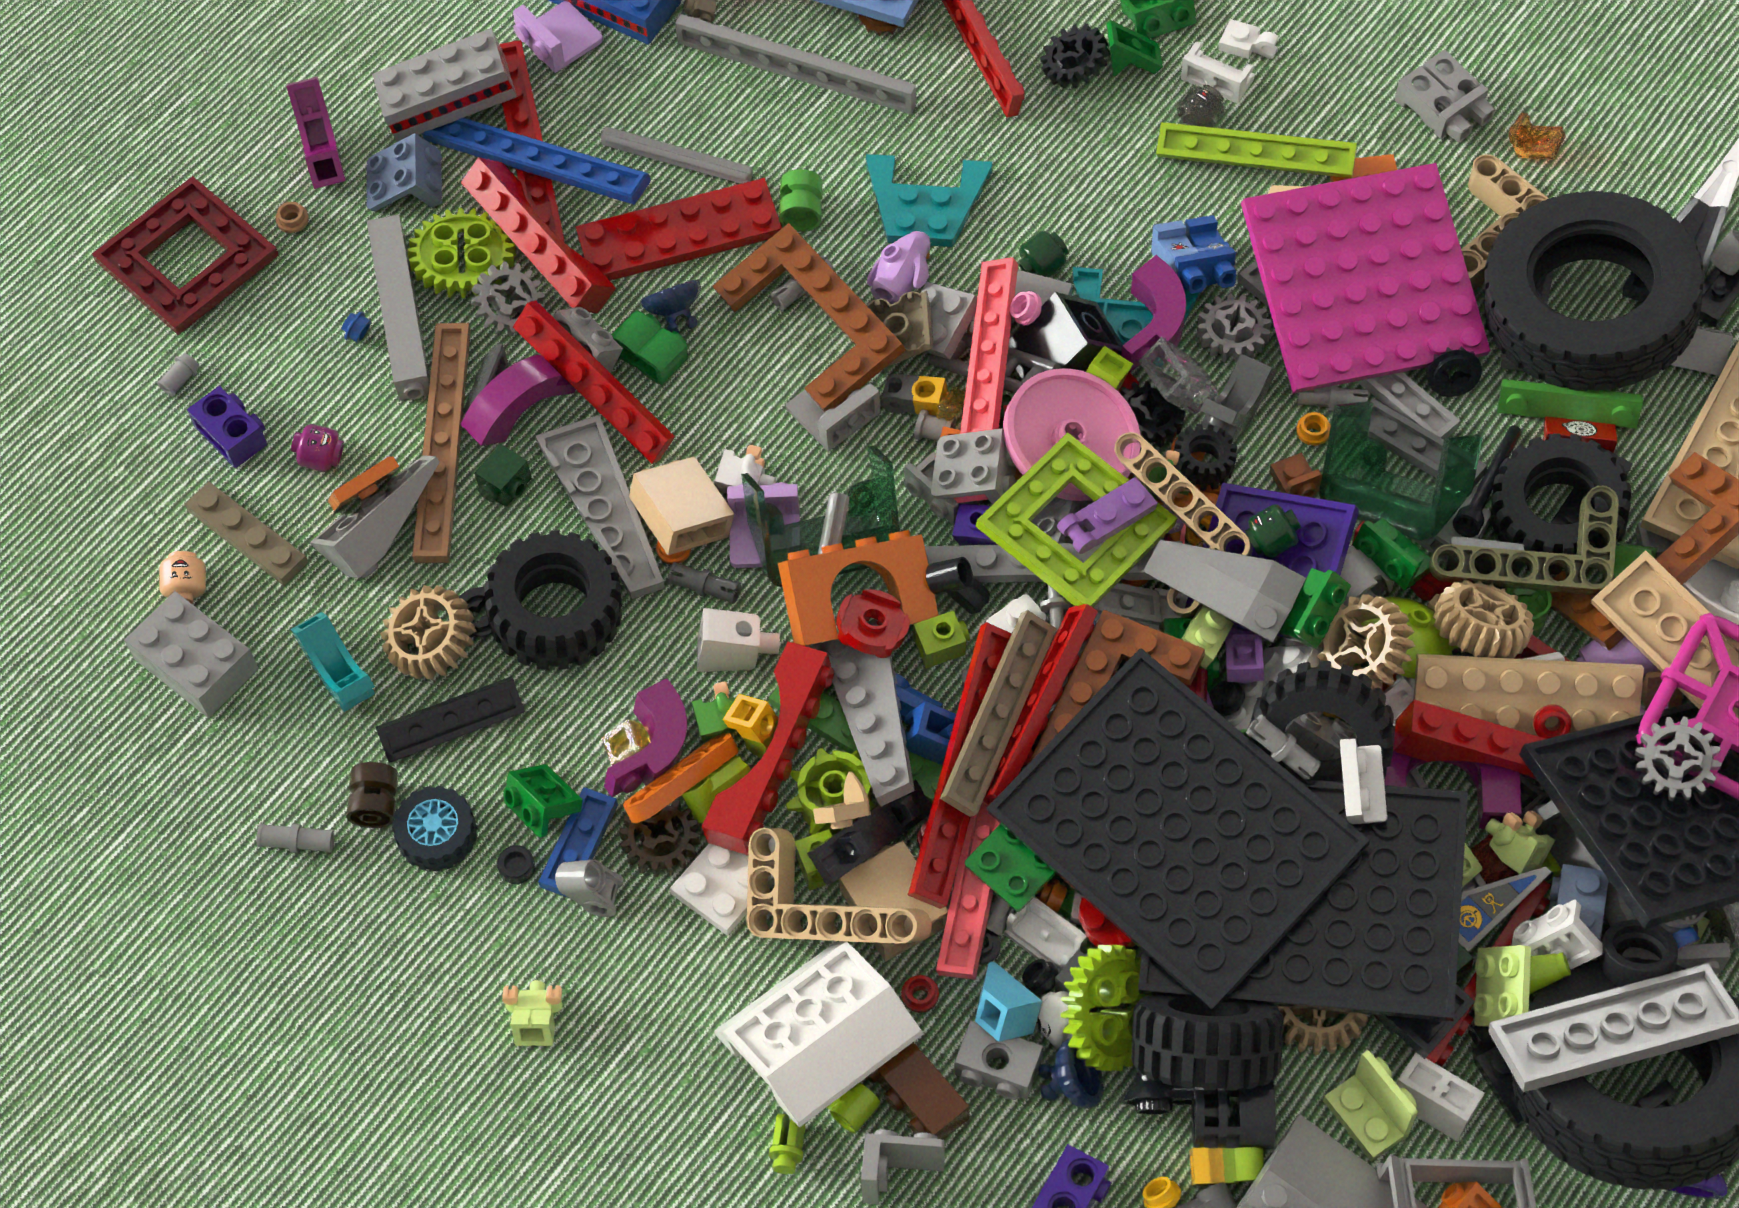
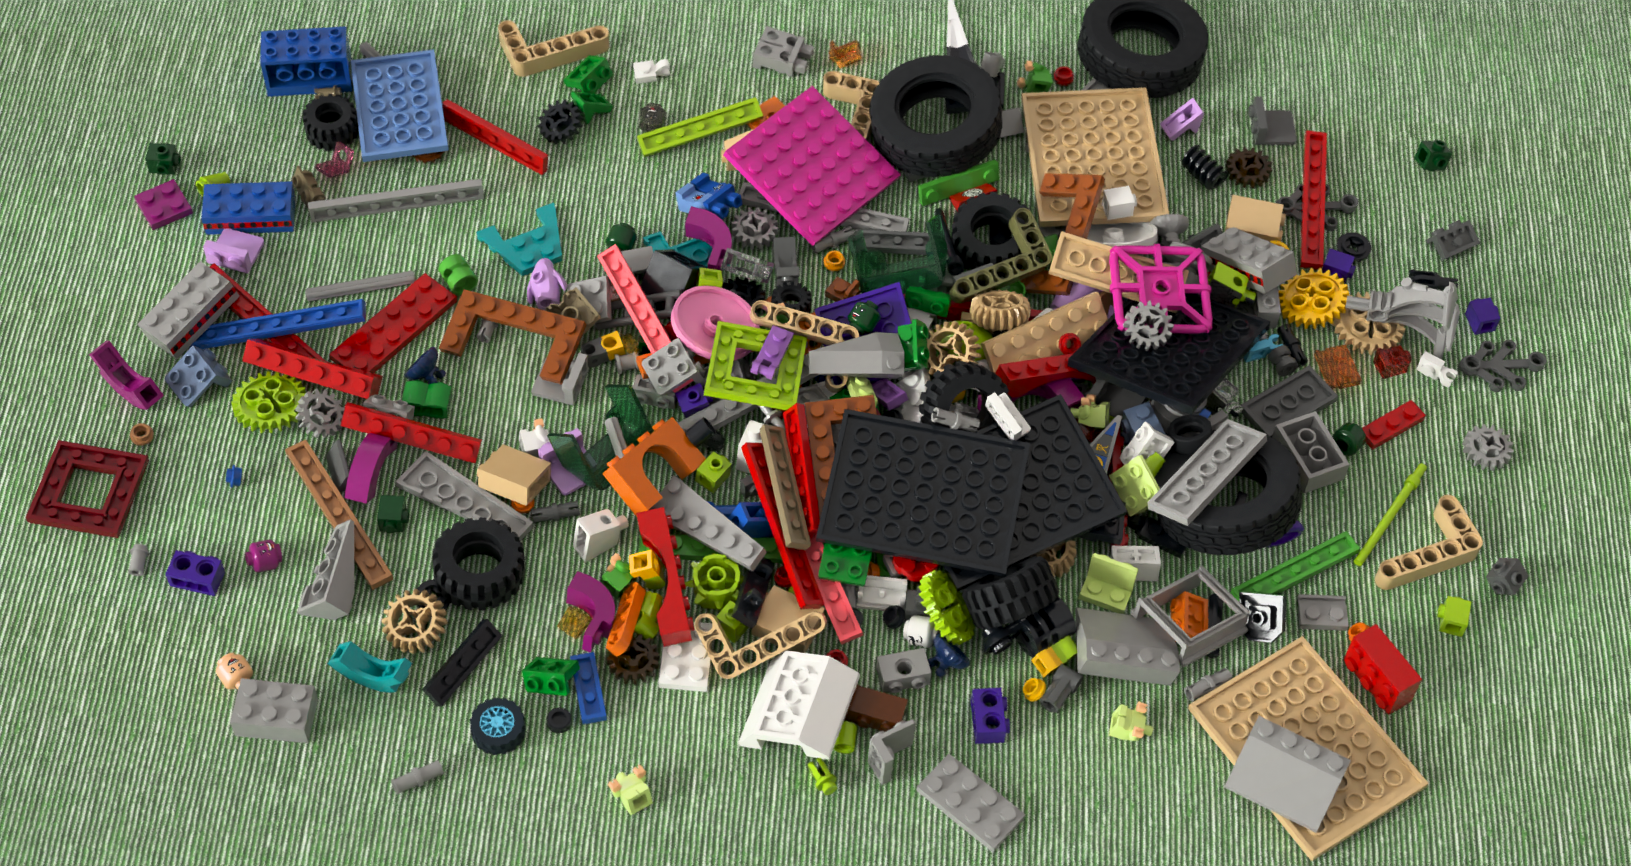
camera: 40 degrees left, 5 degrees down
dark tan plate [184,481,308,586] -> none
orange plate [328,456,399,511] -> none
dark brown wheel [346,762,399,828] -> none
light grey brick [367,214,430,400] -> none
light grey piece [555,859,624,917] -> none
tan plate [813,772,871,829] -> none
red plate [836,589,910,658] -> none
medium azure slope [975,961,1042,1042] -> none
bright pink plate [1010,291,1042,326] -> none
white hinge [1181,41,1255,104] -> none
black gear [1426,346,1482,397] -> none

